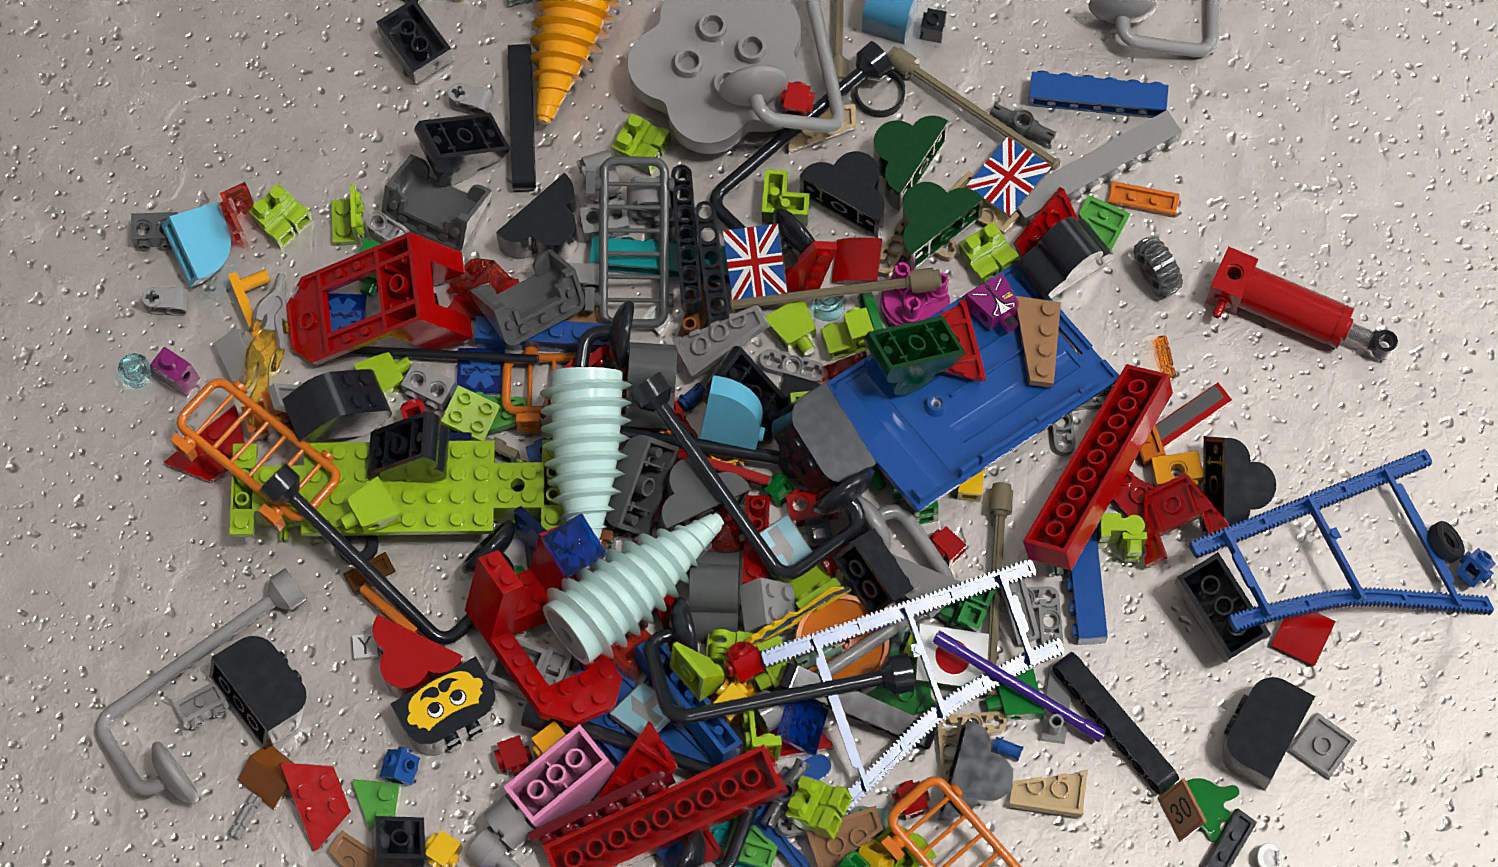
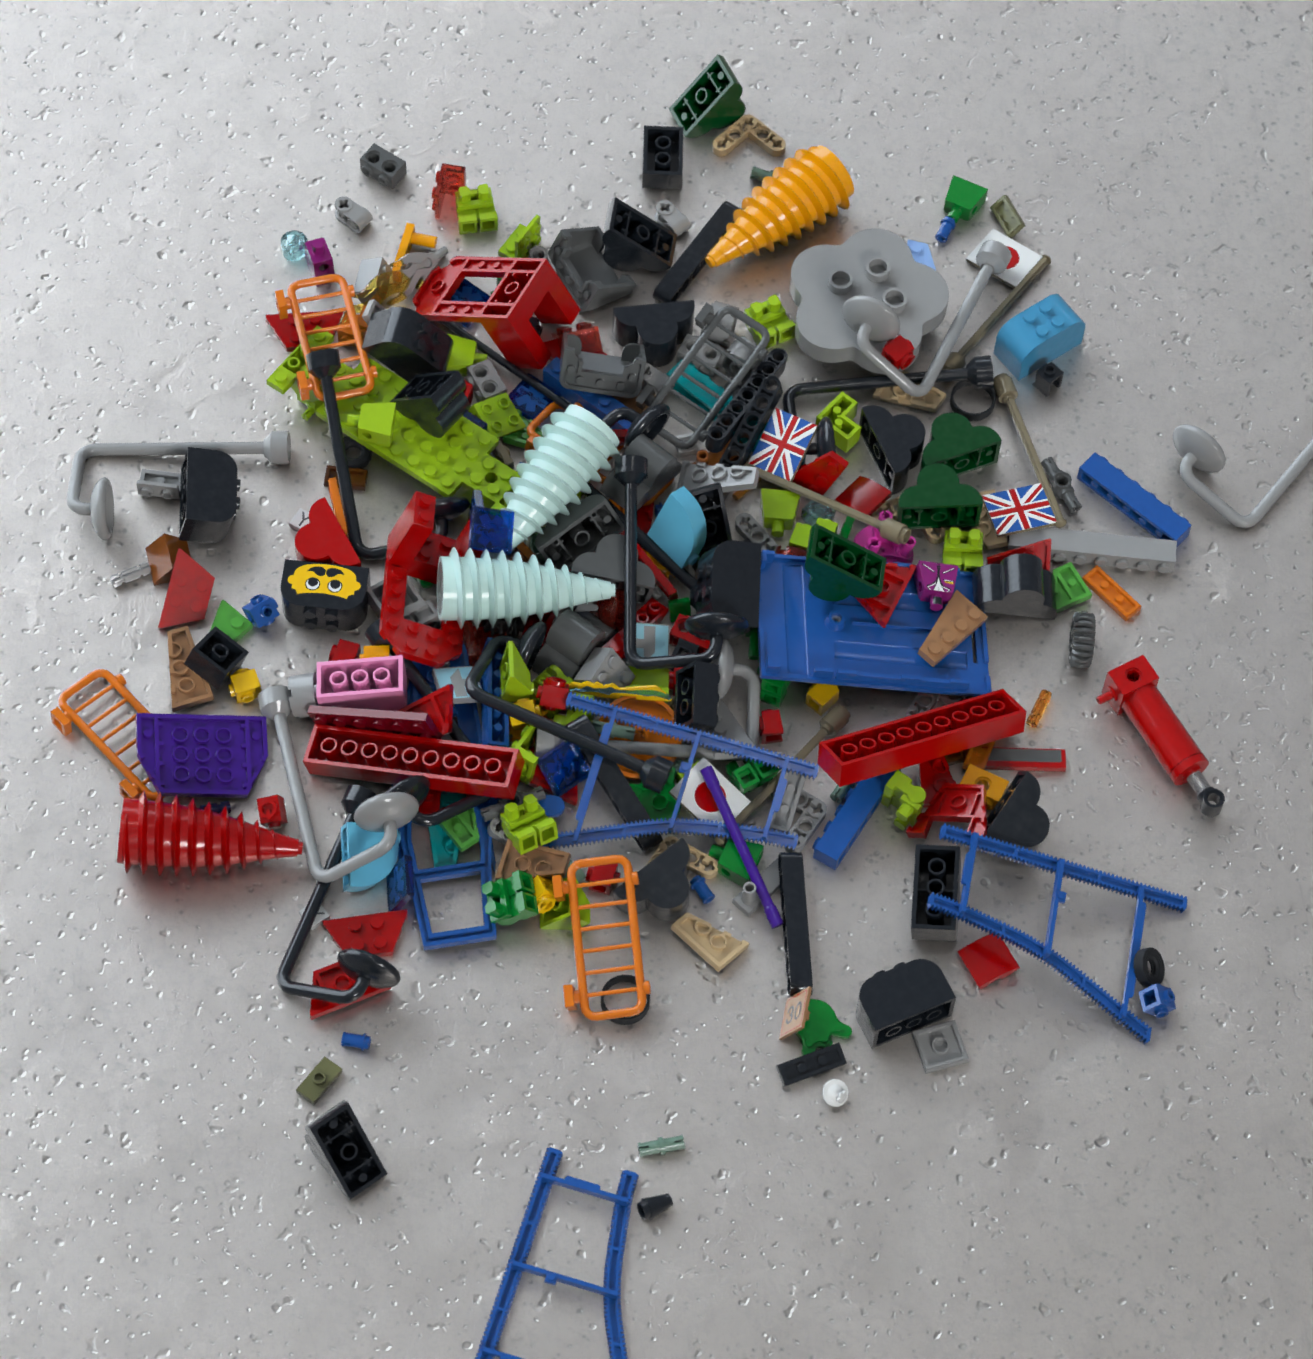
camera: 30 degrees right, 10 degrees down
medium azure brick [162,202,231,287] -> none

